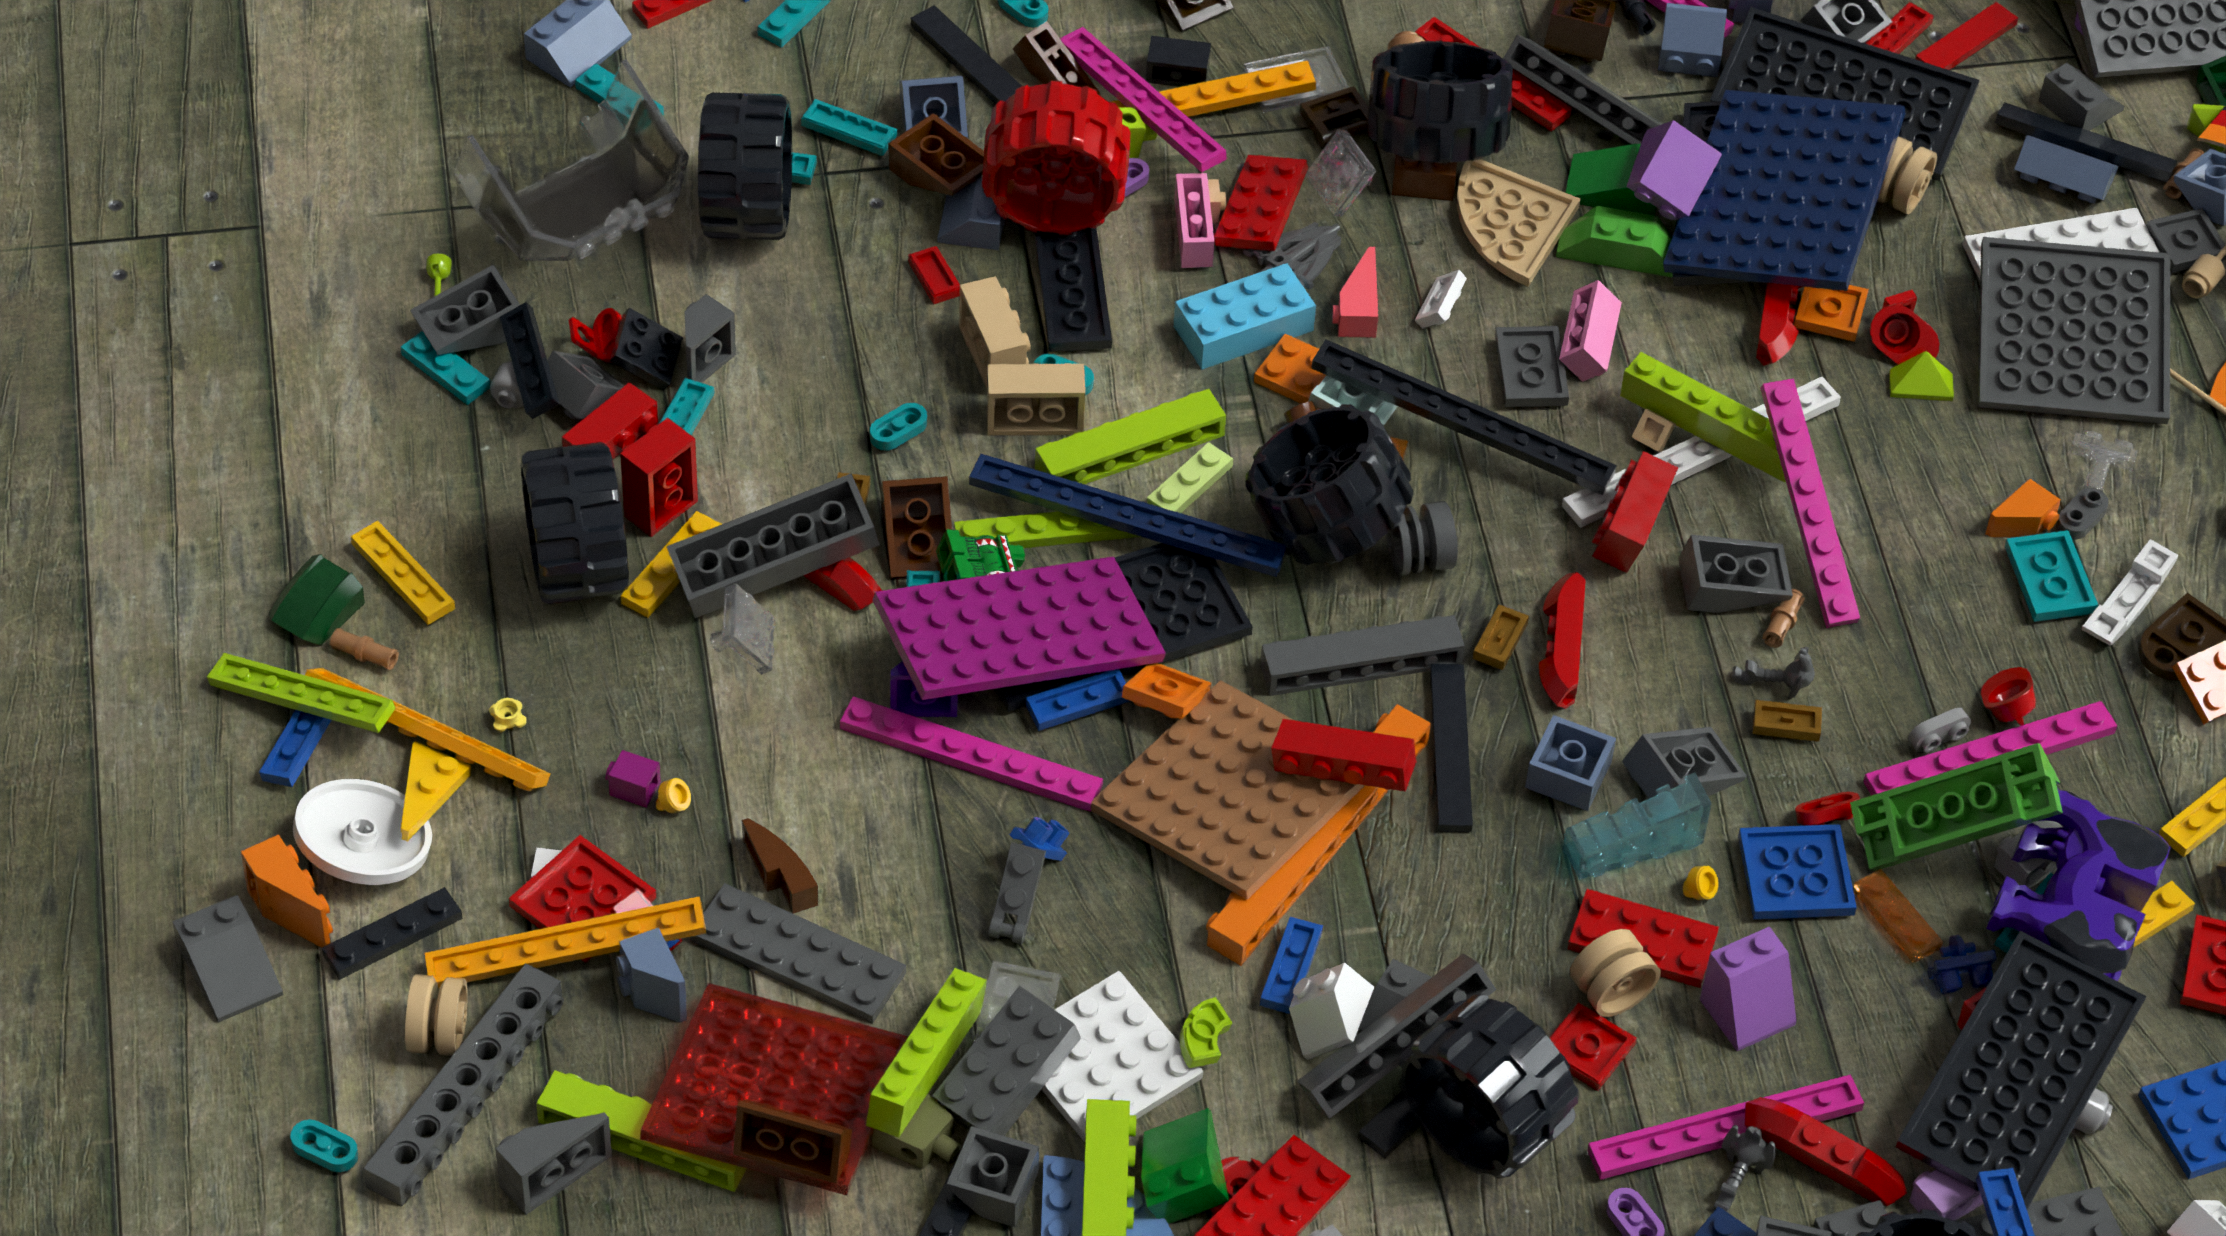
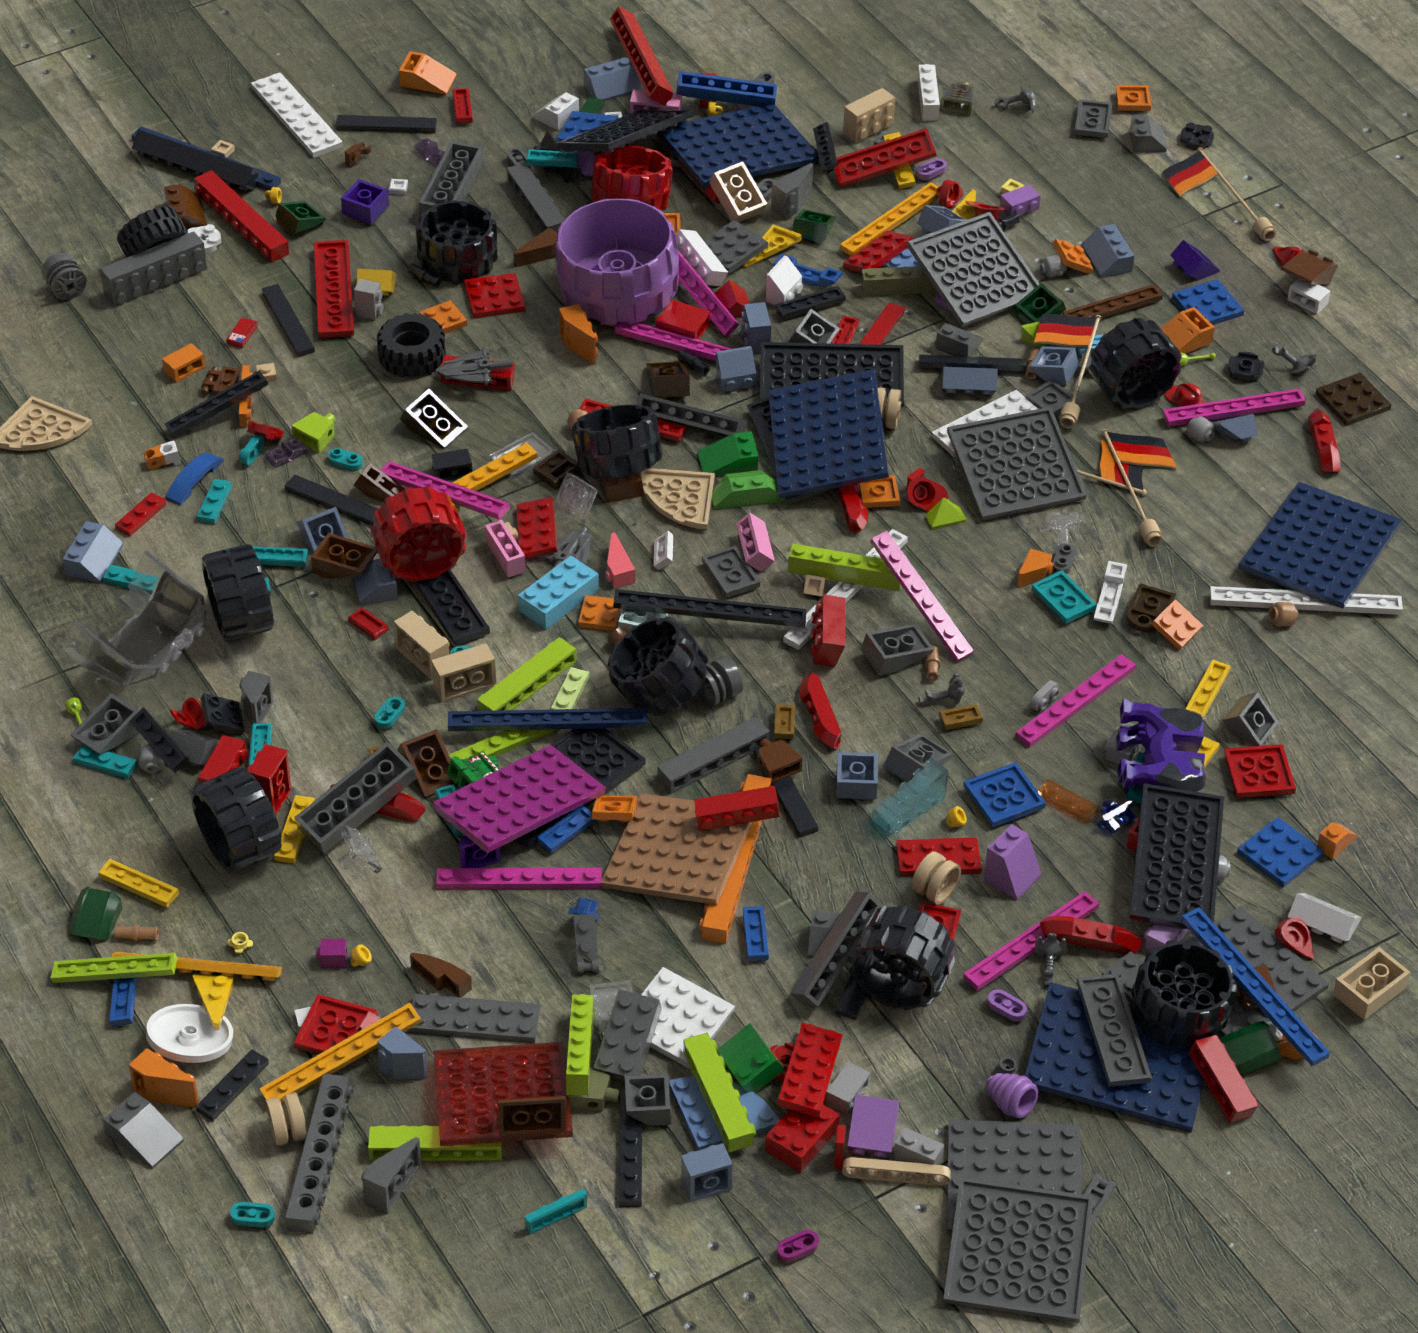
camera: 20 degrees left, 5 degrees down
lime tile [1180,997,1233,1068] -> none
white slope [1289,963,1374,1060] -> none
medium lavender slope [1626,120,1722,220] -> none
red plate [1795,792,1860,826] -> none
bright green slope [1850,743,2063,871] -> none
red piece [1981,667,2036,726] -> none
none -> reddish brown torso [757,738,803,784]

